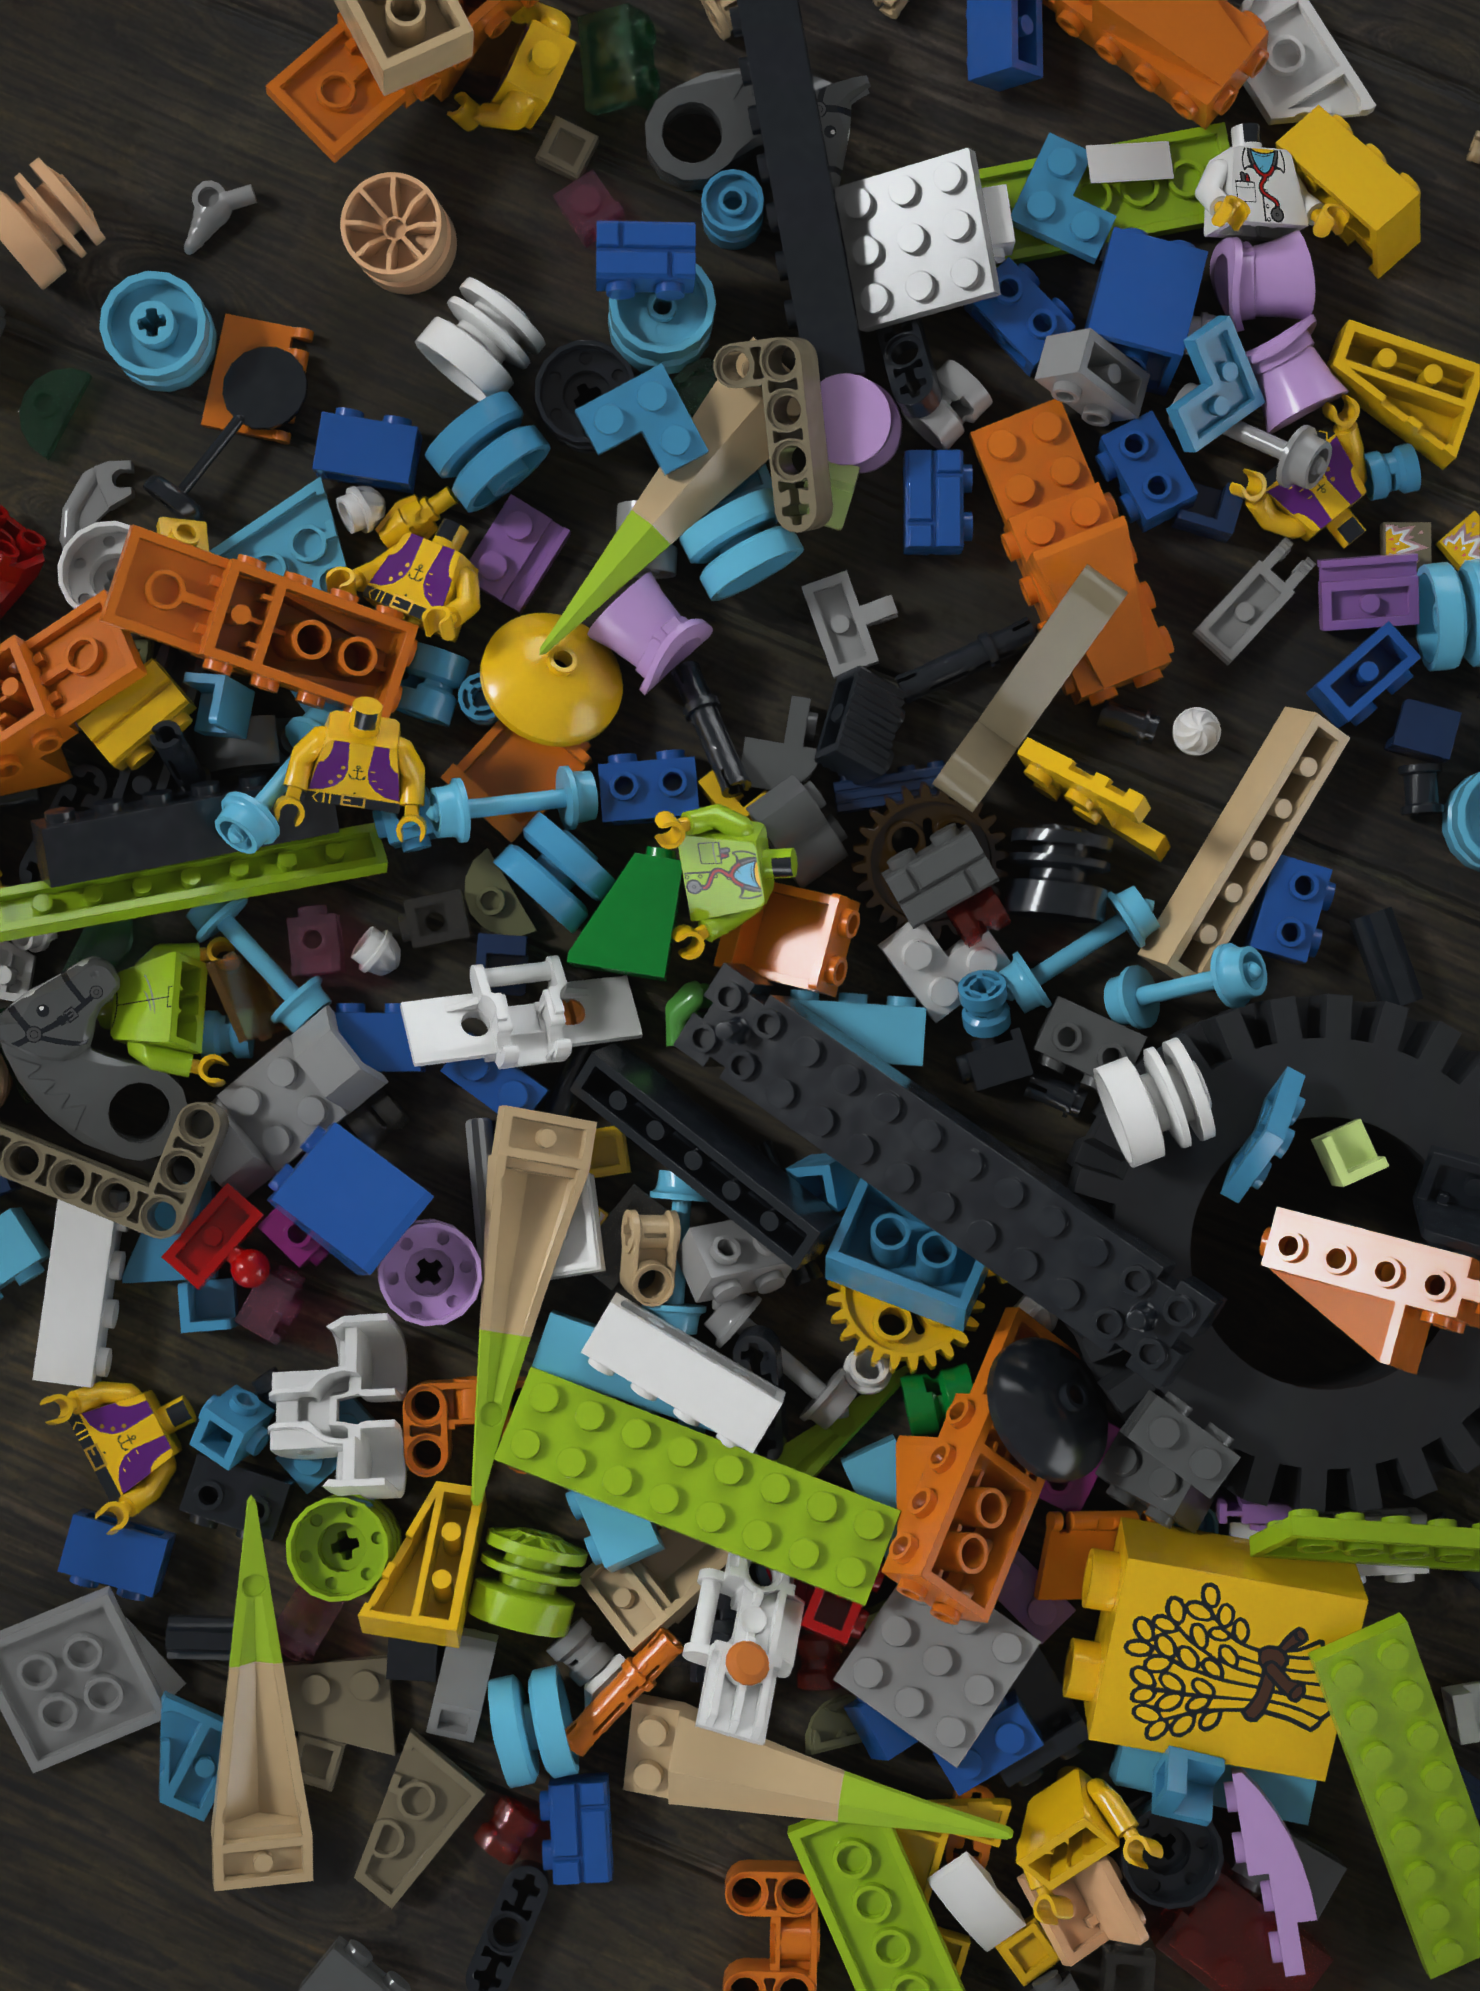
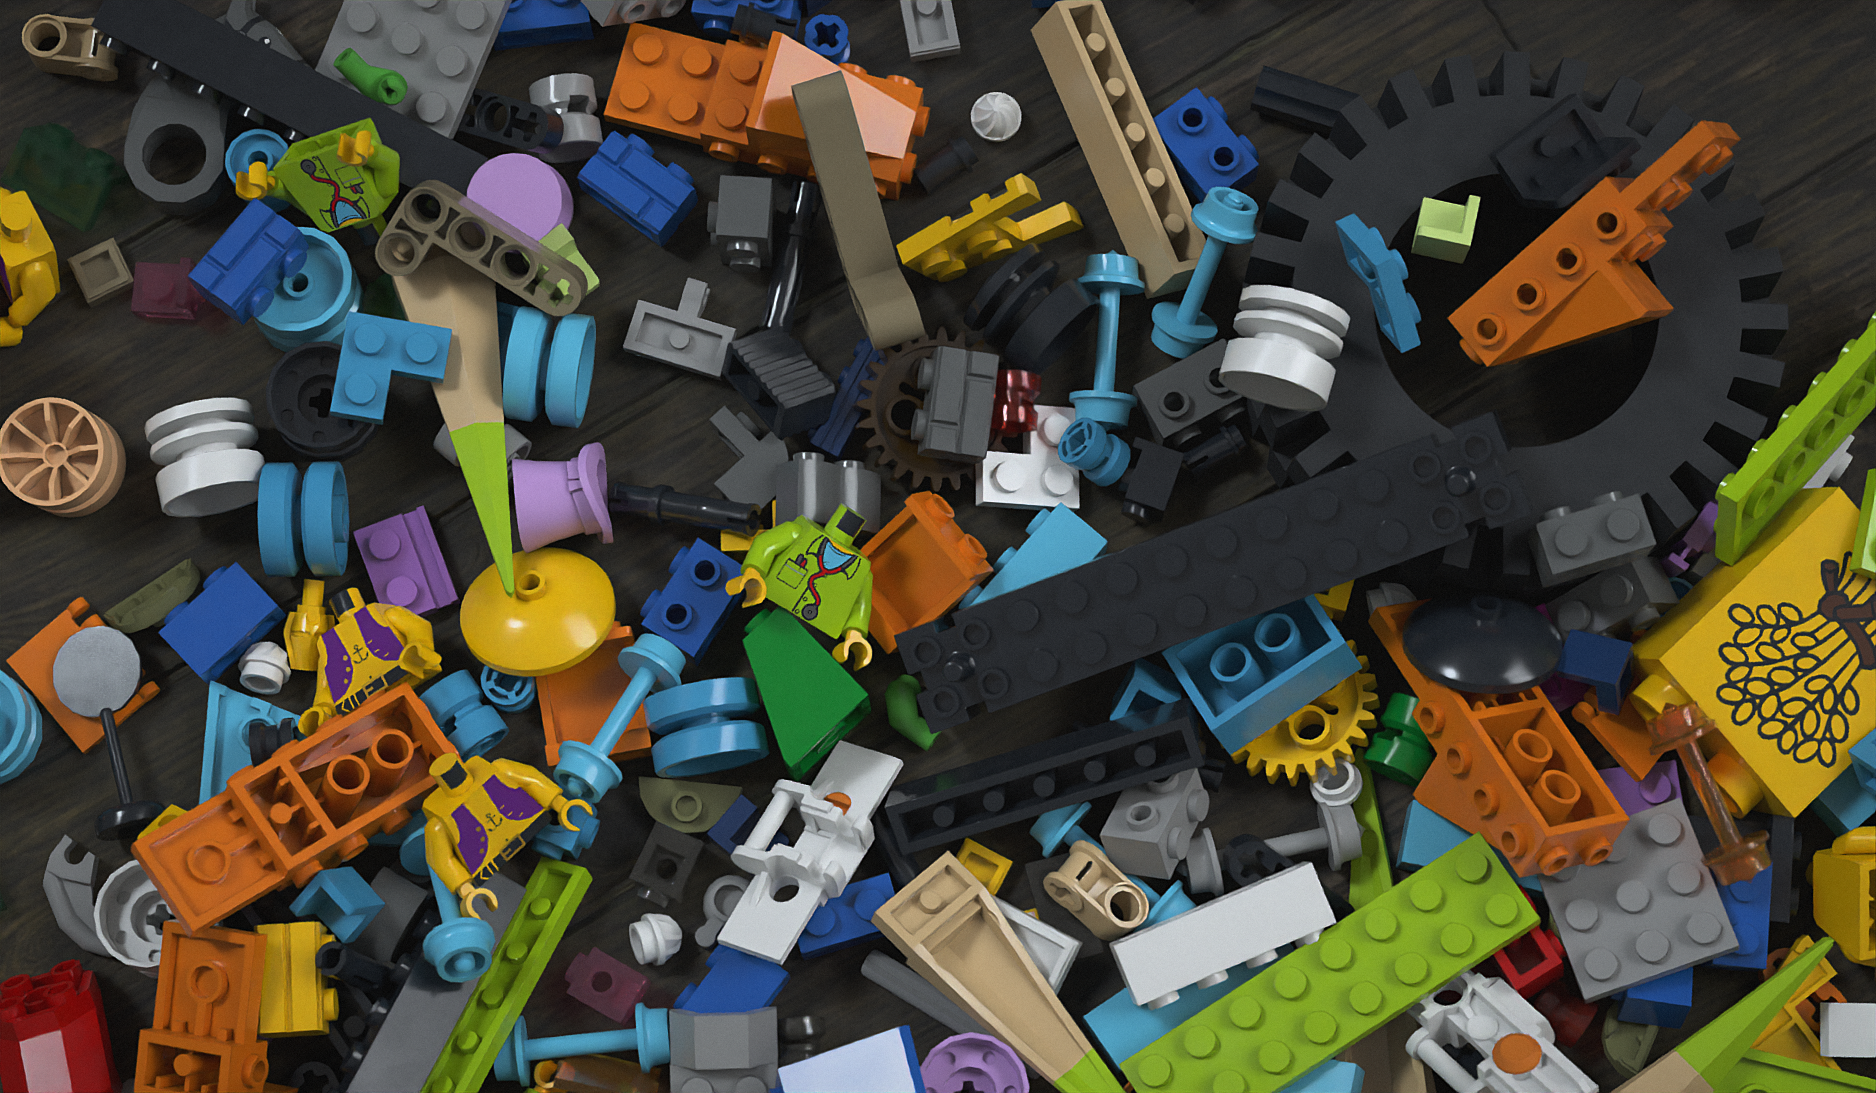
camera: 50 degrees left, 10 degrees down
none -> olive plate [103,558,200,633]
none -> lime torso [236,118,400,246]
none -> black wheel [249,717,300,767]
none -> bright green arm [333,48,408,105]
none -> light grey piece [695,875,751,950]
none -> dark grey brick [707,175,777,272]
none -> black pin [730,2,798,44]
none -> blue bush [804,14,851,66]
none -> dark blue panel [1556,629,1636,715]
none -> clear orange piece [1645,700,1772,886]

